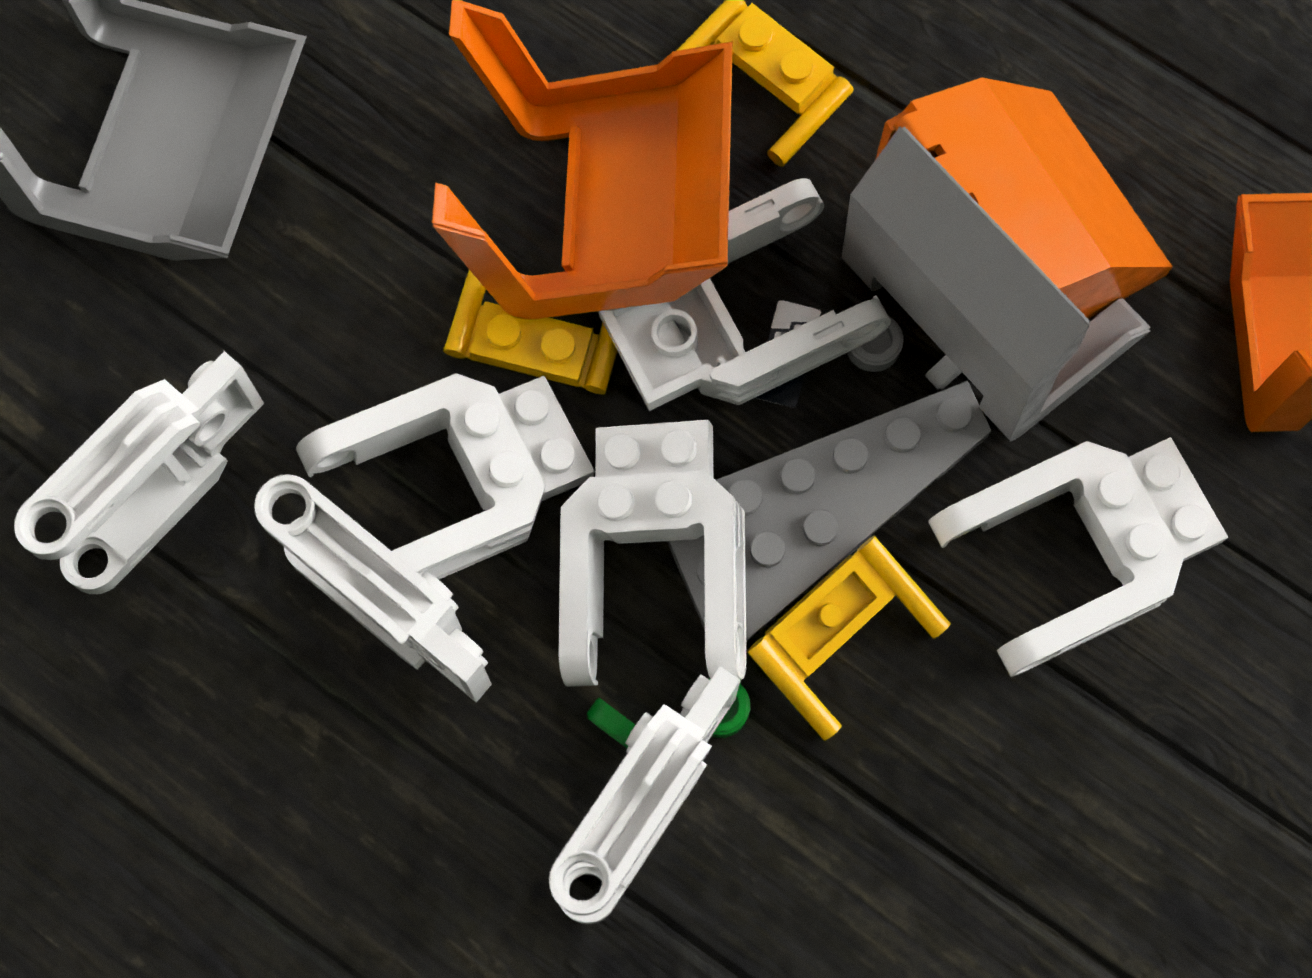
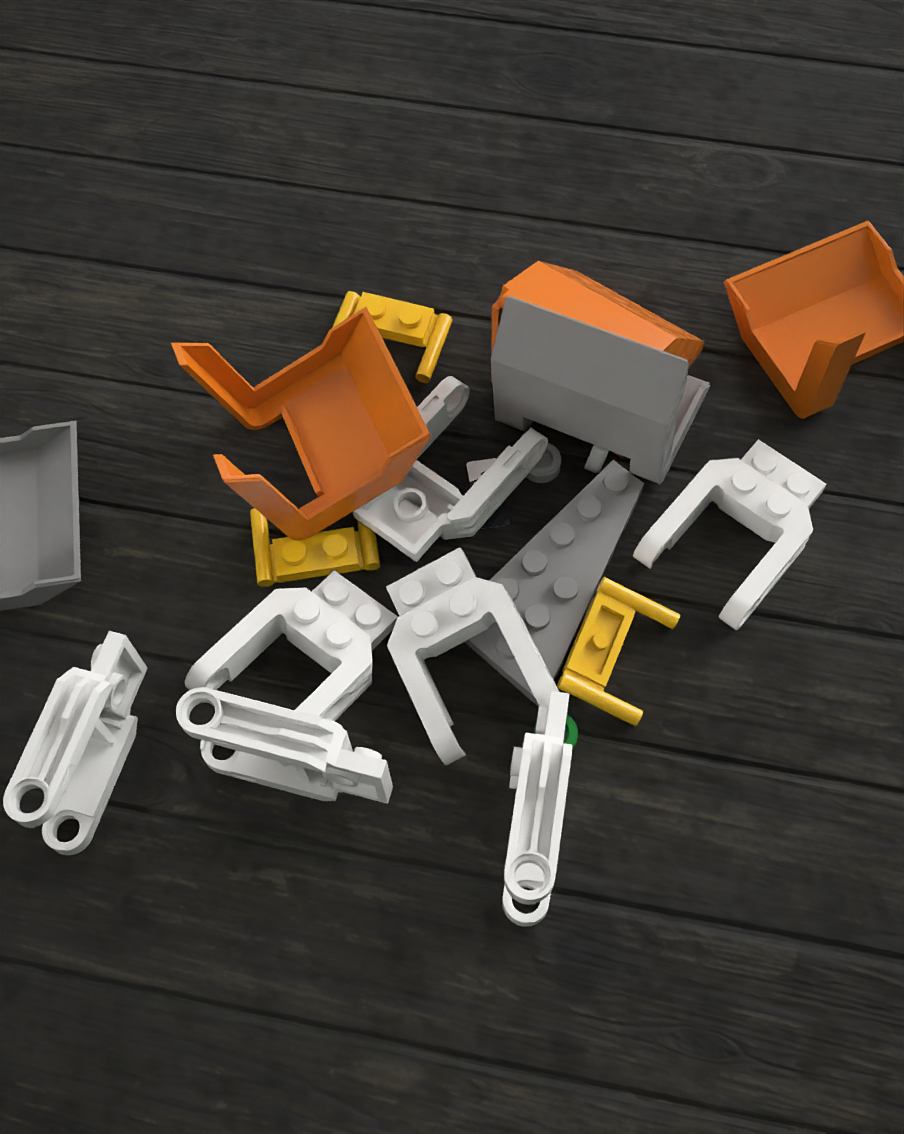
camera: 20 degrees left, 10 degrees down
green tile [586,697,636,748] -> none

